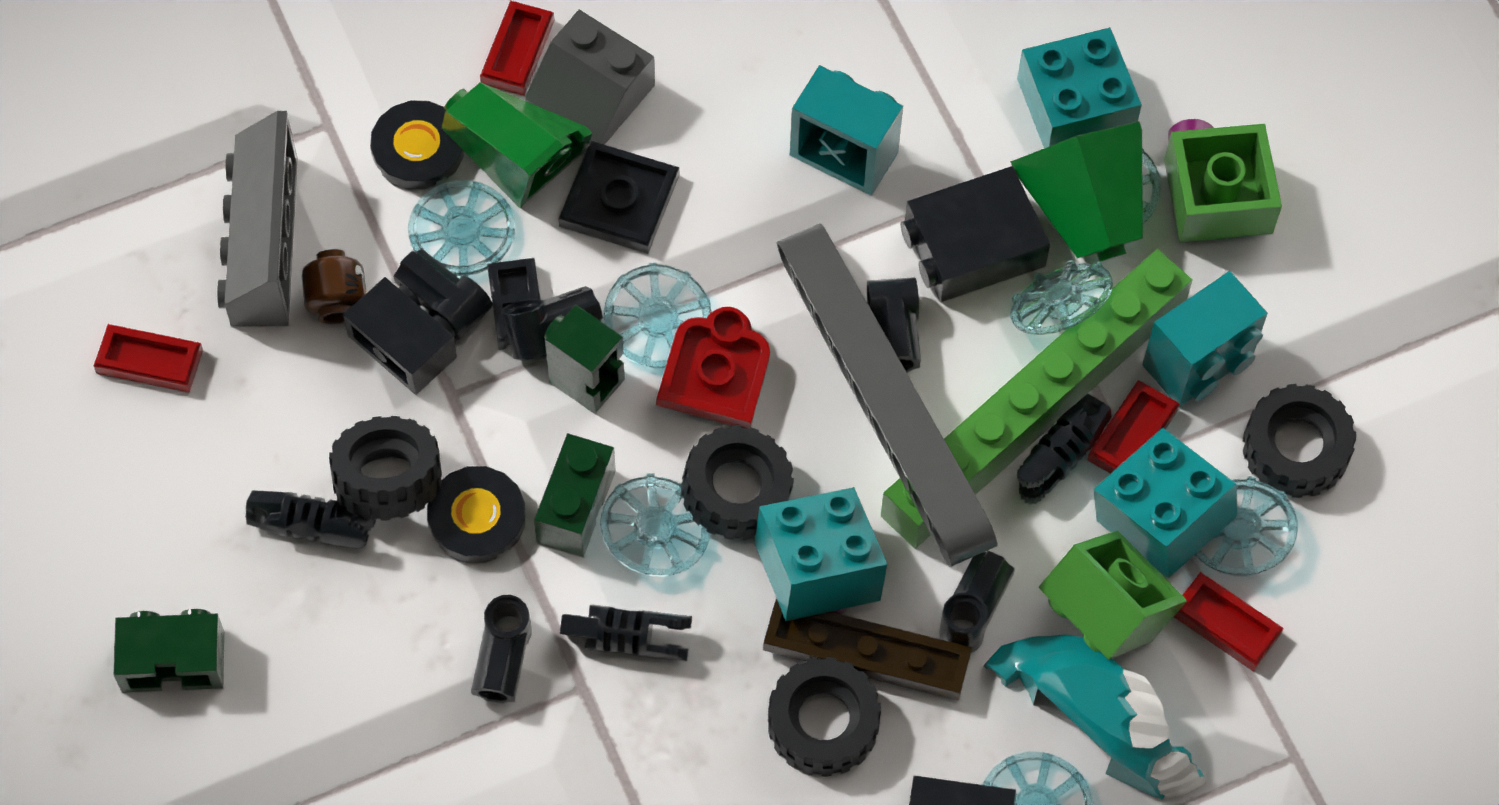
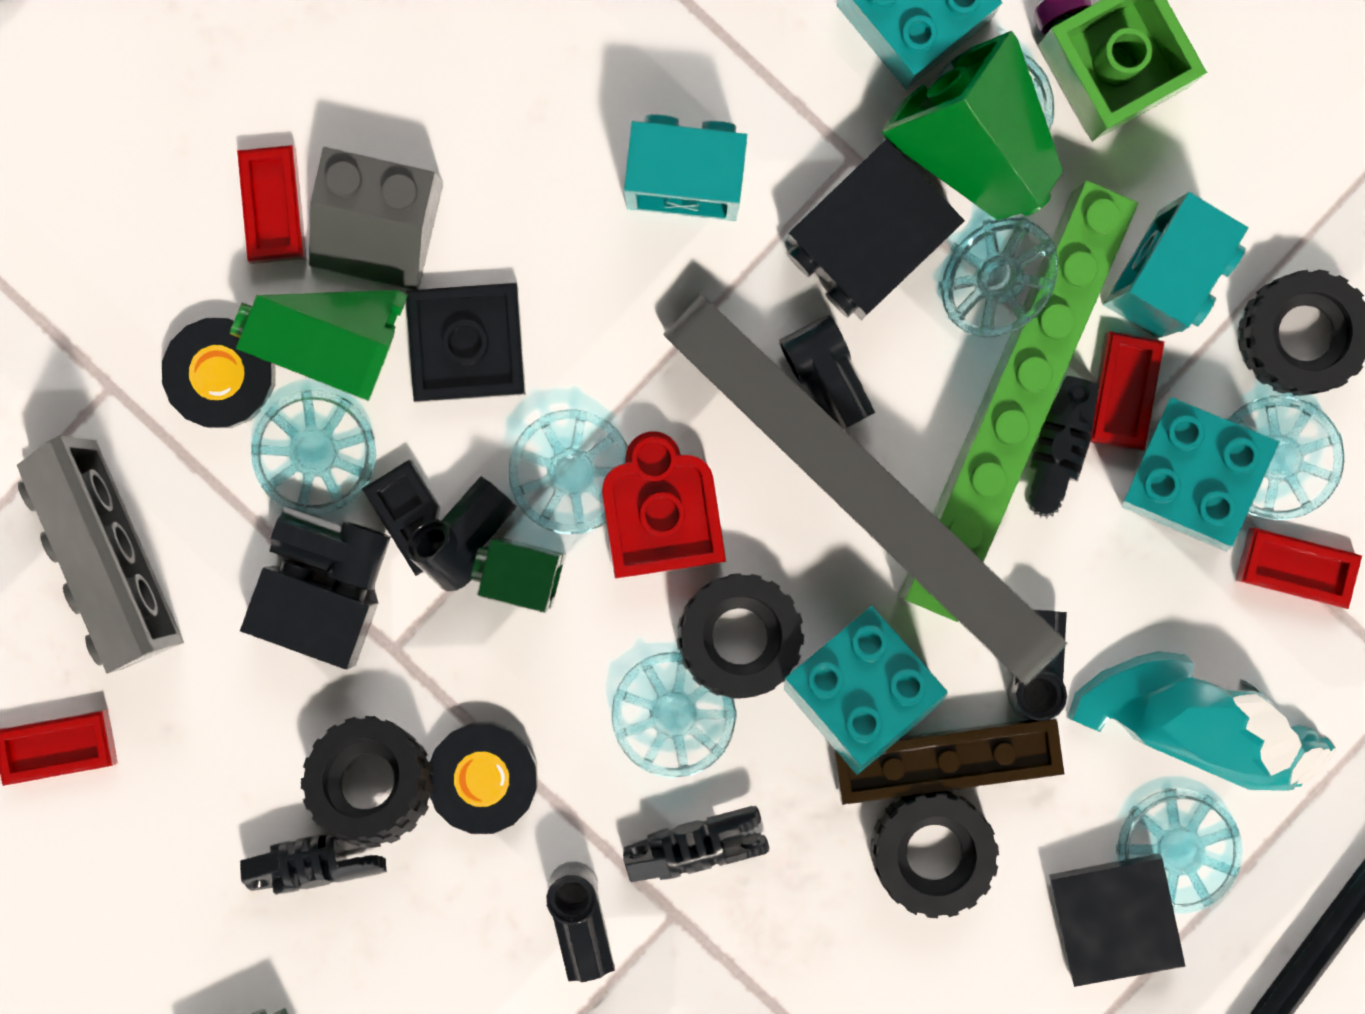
camera: 20 degrees left, 25 degrees up
reddish brown head [301,249,366,324] -> none
dark green brick [534,433,616,558] -> none
bright green brick [1038,530,1187,660] -> none

